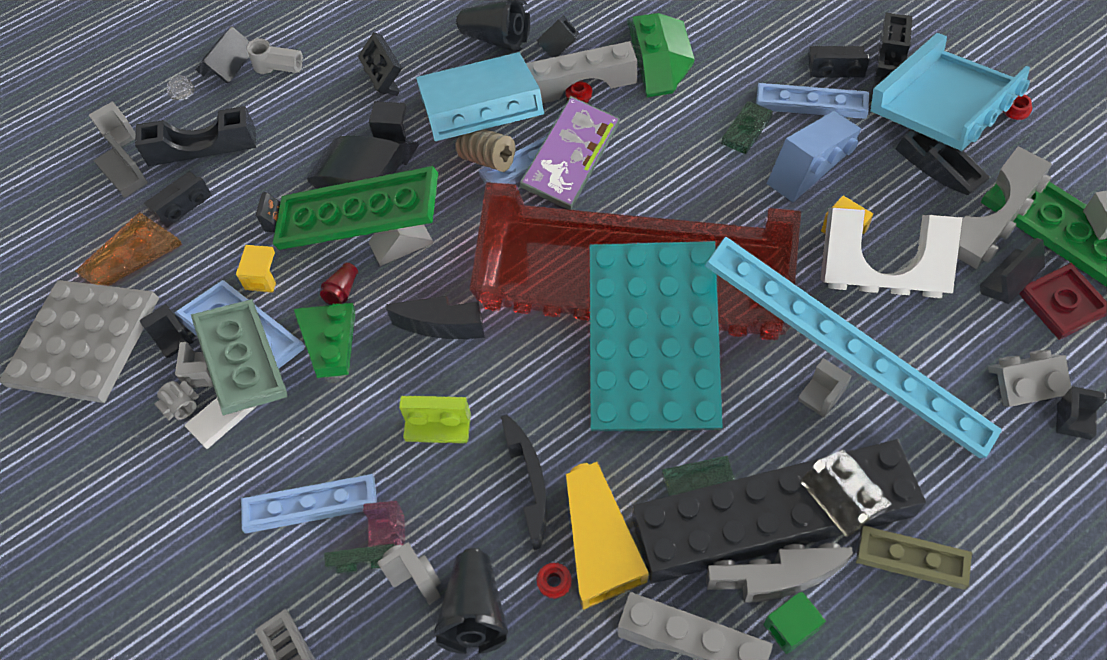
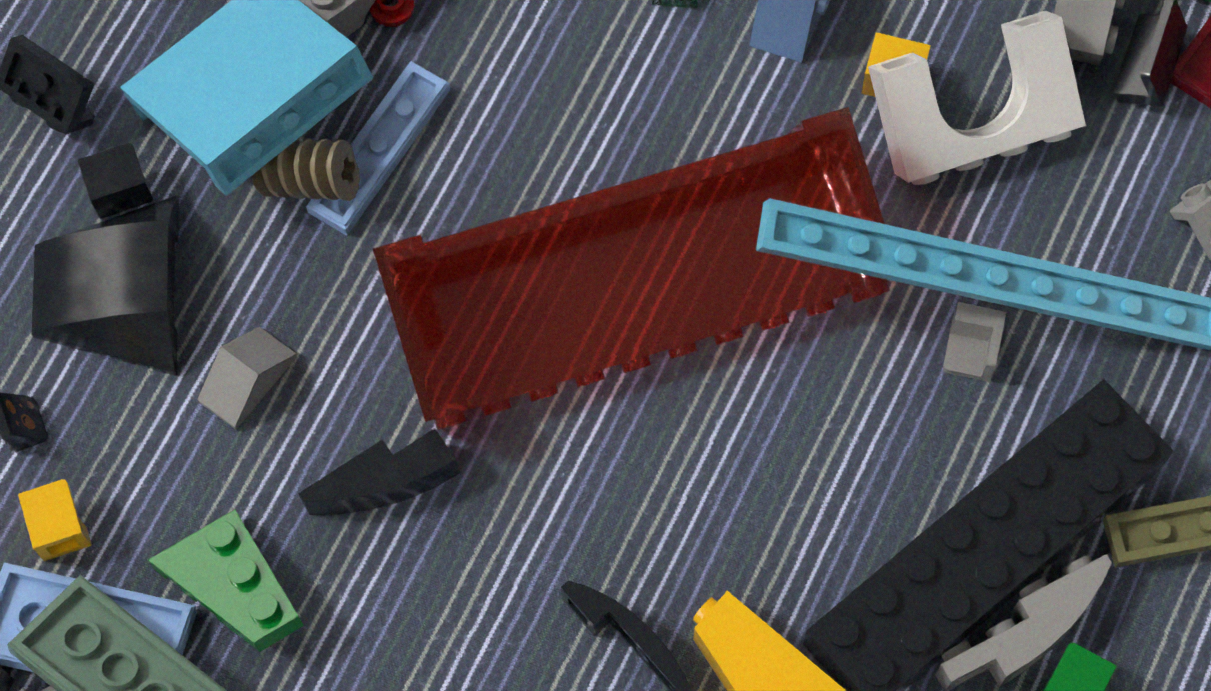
camera: 30 degrees left, 10 degrees up
green plate [273,166,438,250] -> none
dark red cone [320,262,358,305] -> none
lime bracket [399,396,471,443] -> none
tile [520,96,620,211] -> none
teal plate [590,241,723,431] -> none
clear green plate [662,455,735,496] -> none
clear smoke bracket [801,450,892,537] -> none

